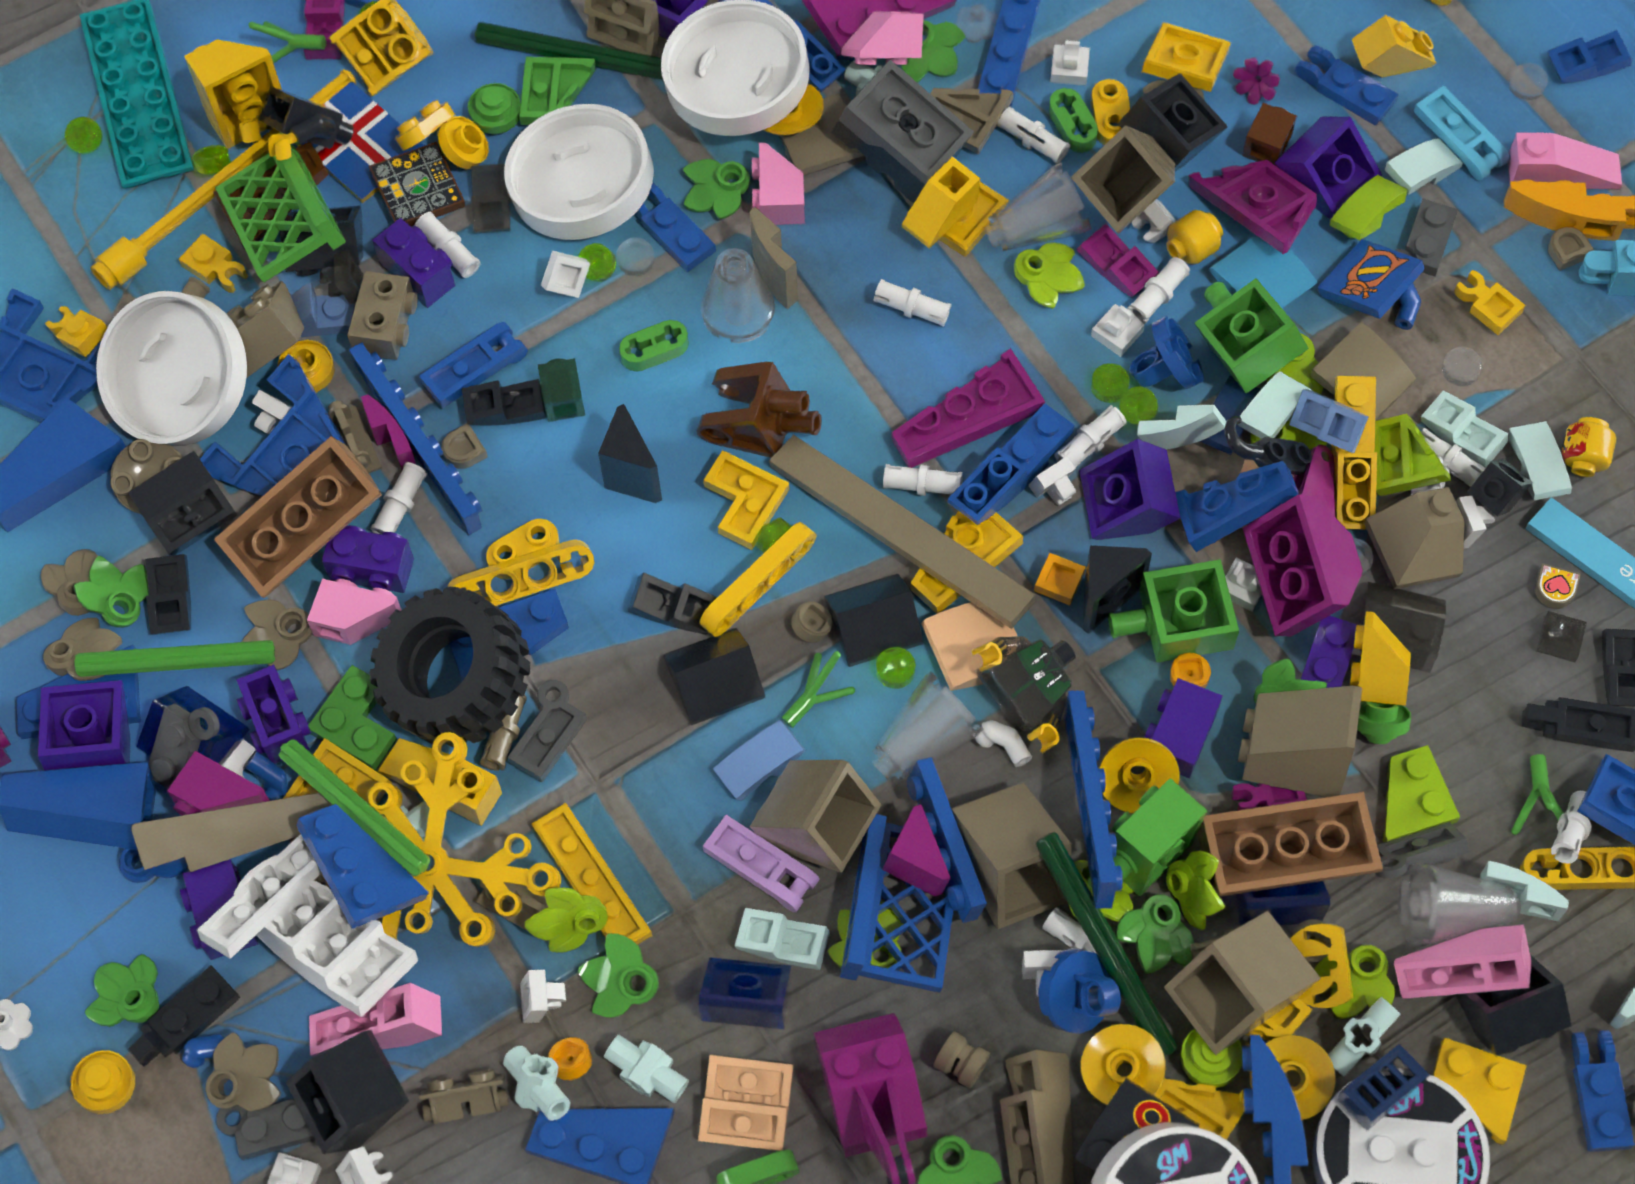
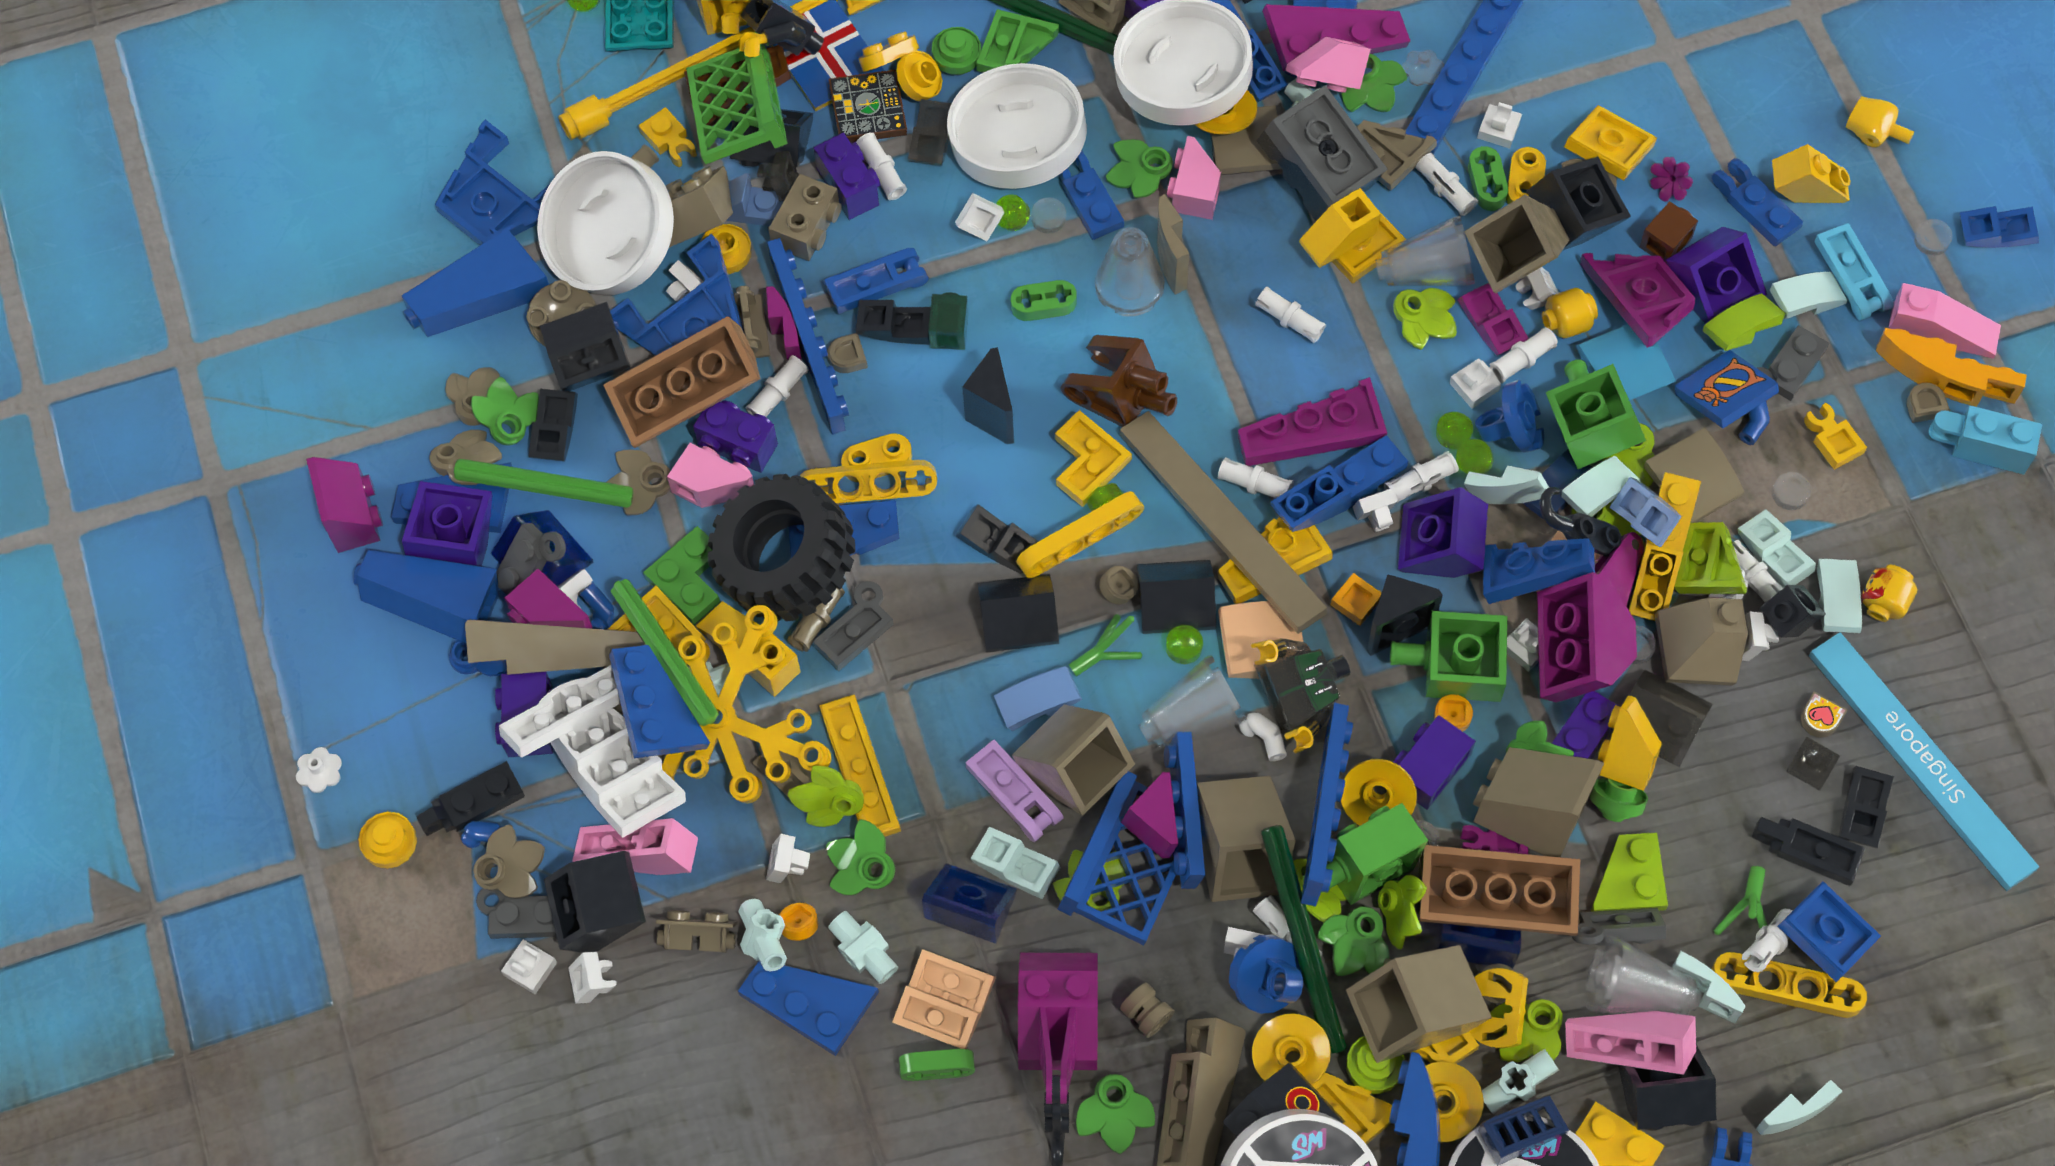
camera: 15 degrees right, 0 degrees up
yellow plate [45,306,108,357] -> none
bright green plate [85,954,159,1027] -> none
clear neon green tile [192,145,231,174] -> none
dark purple brick [236,665,312,764] -> none

